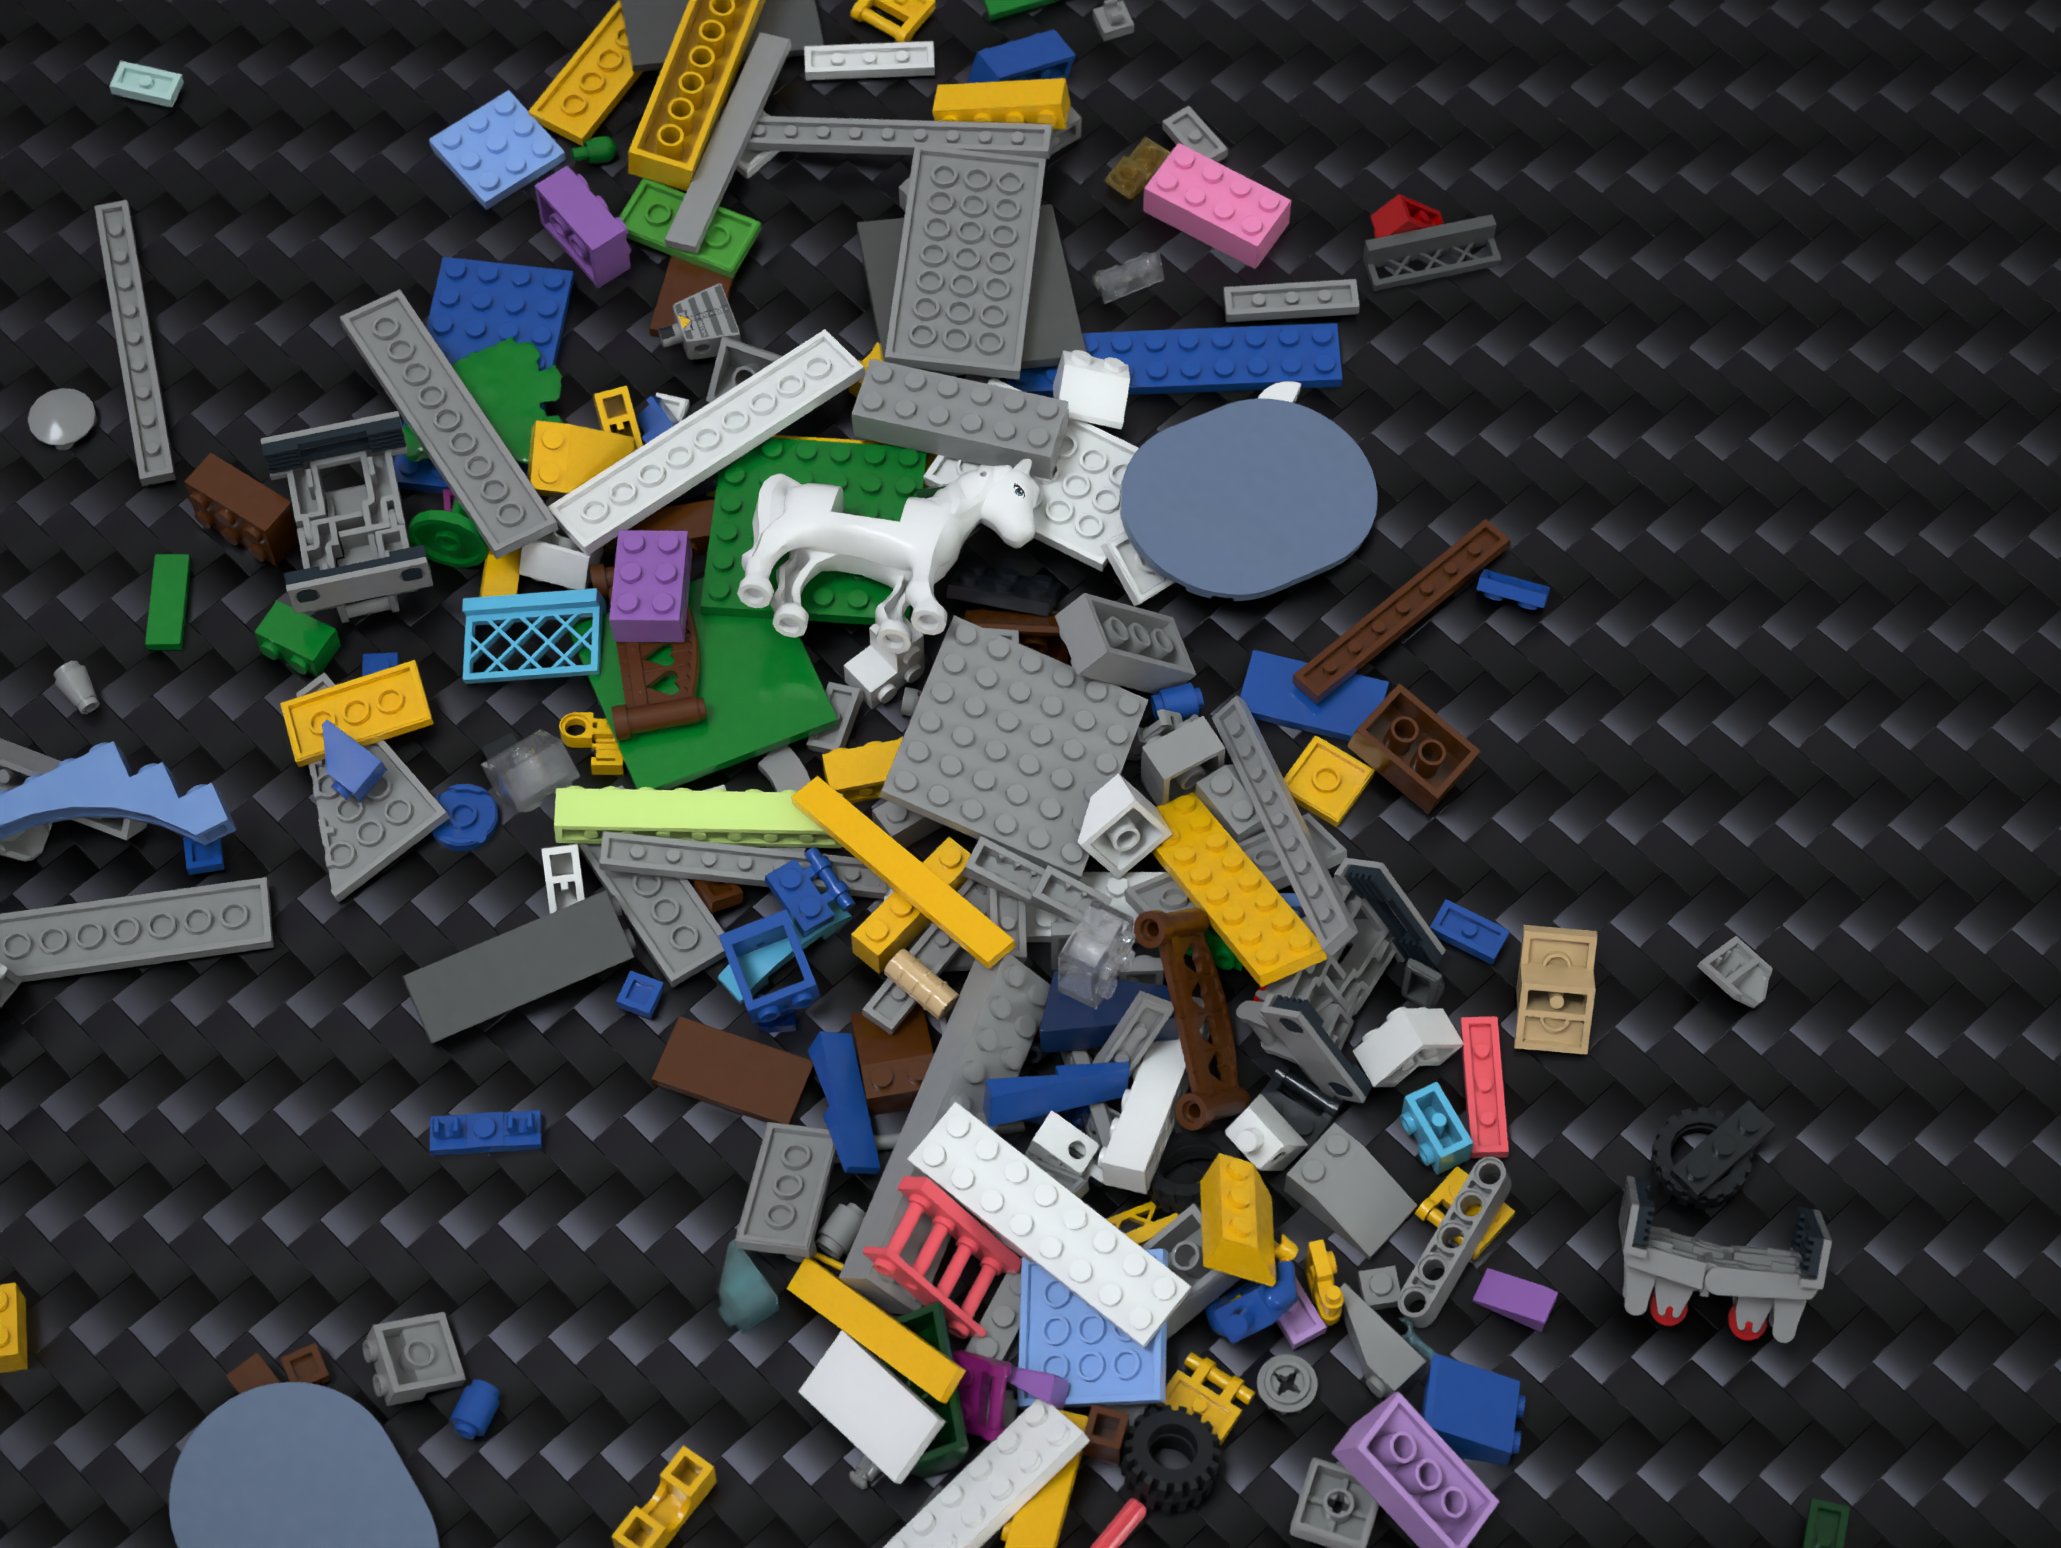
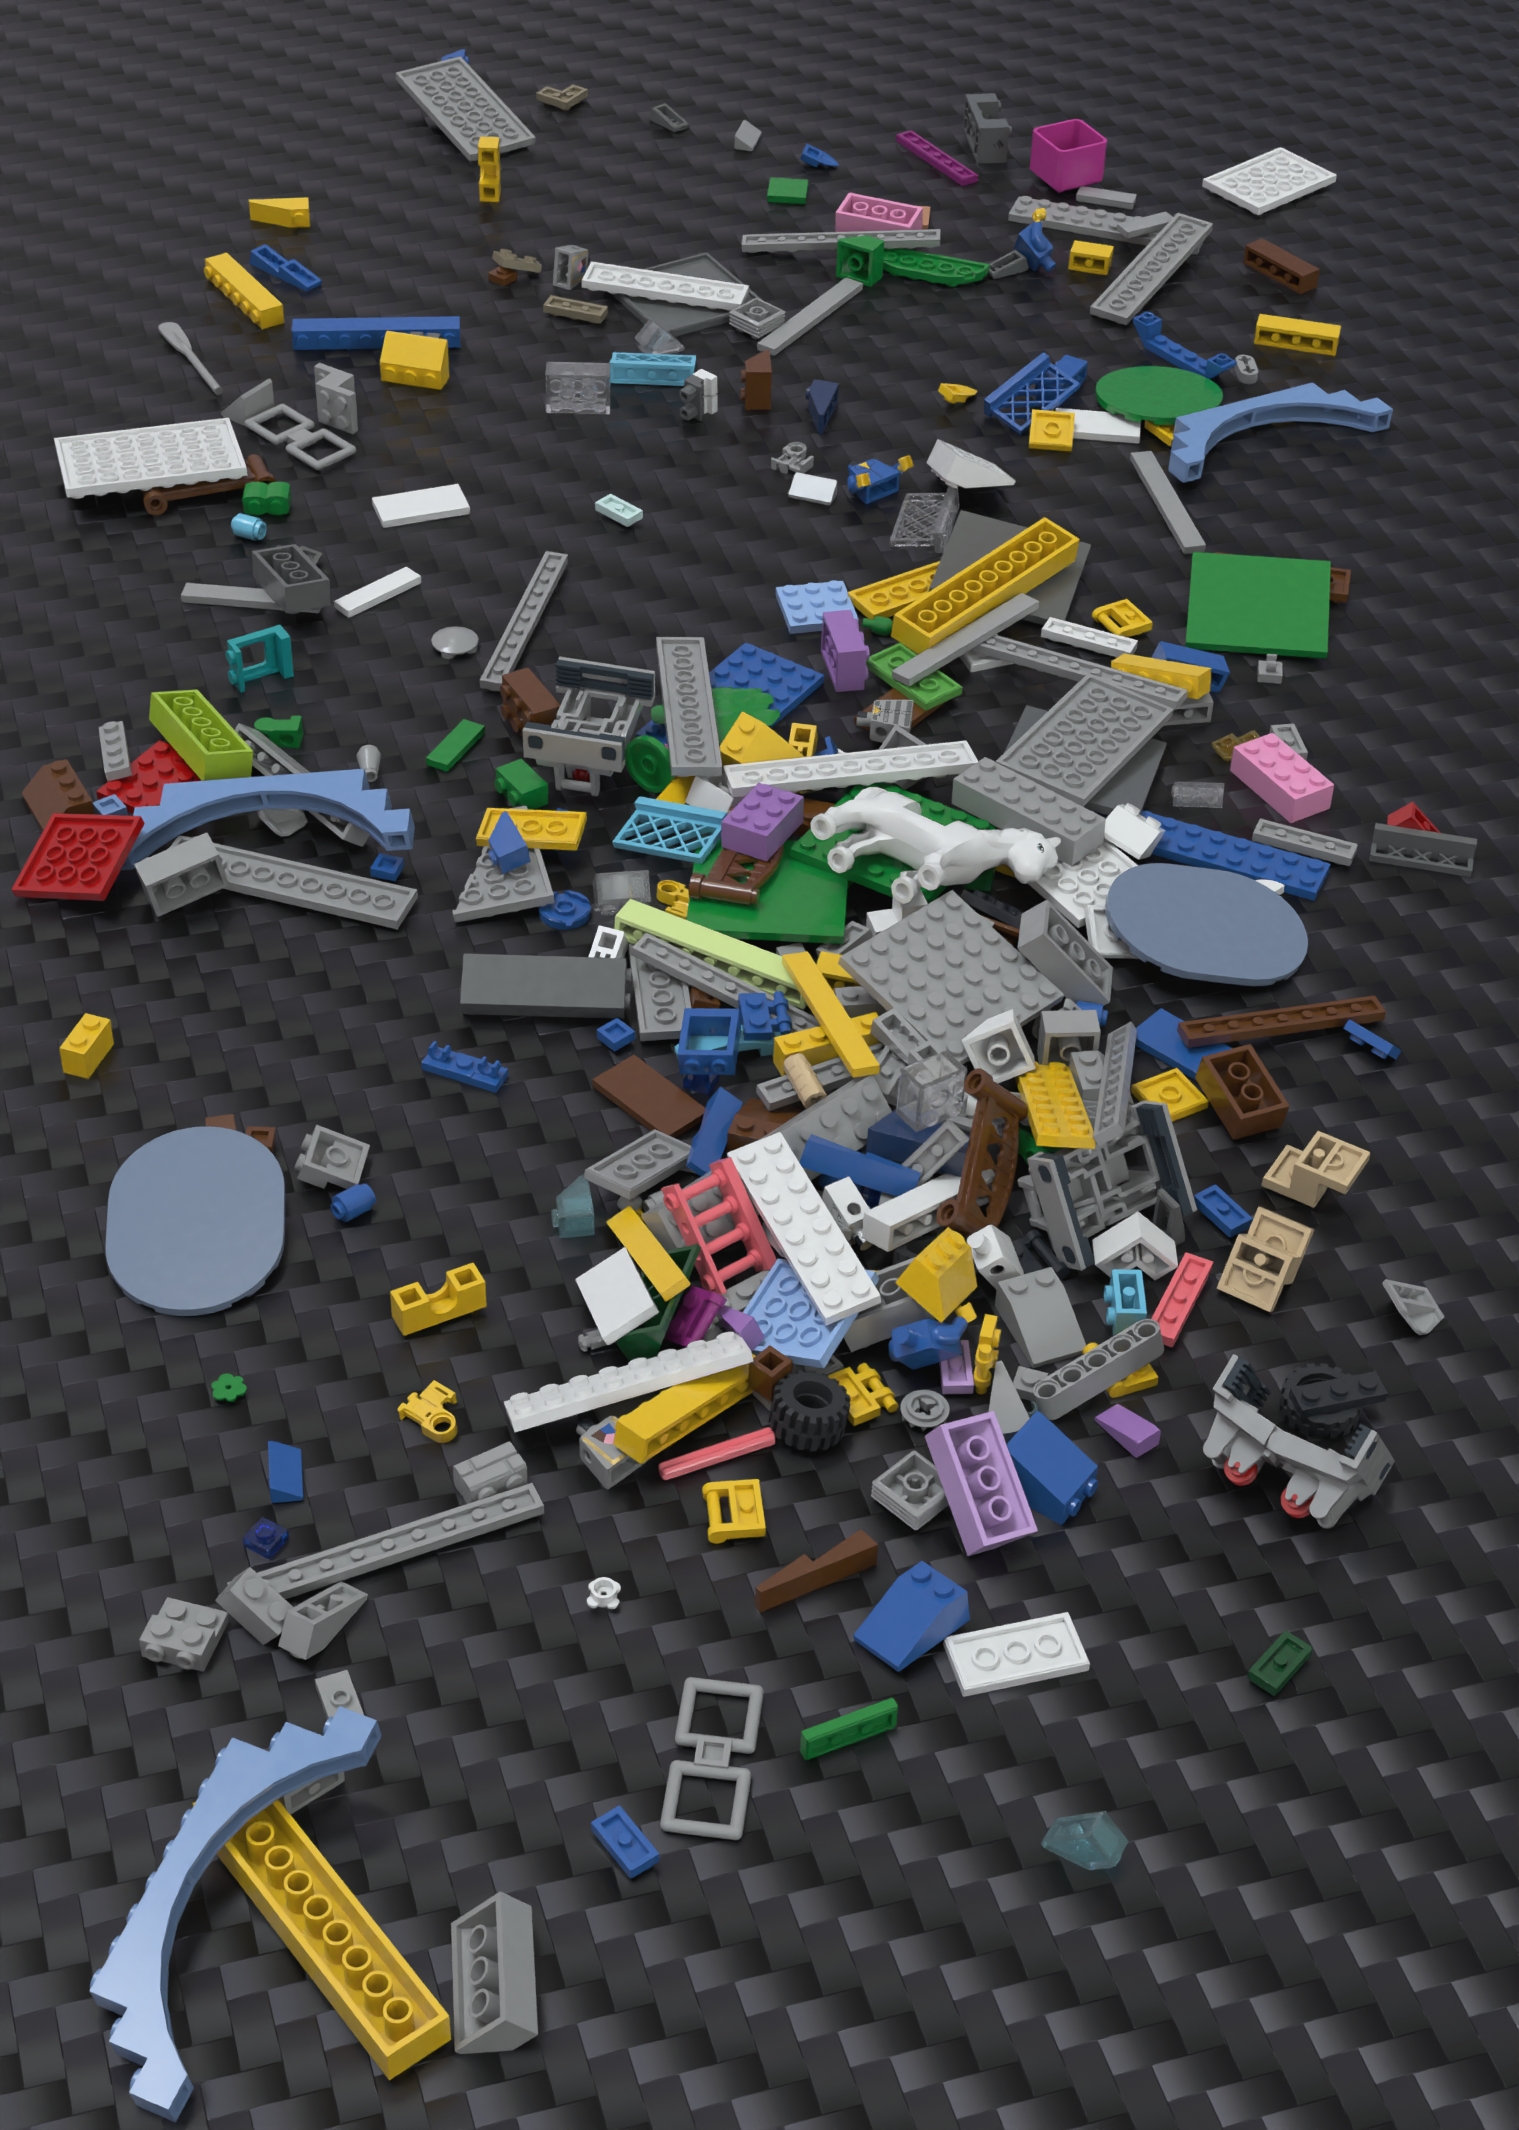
camera: 25 degrees right, 20 degrees down
none -> tan bracket [1262,1131,1370,1208]

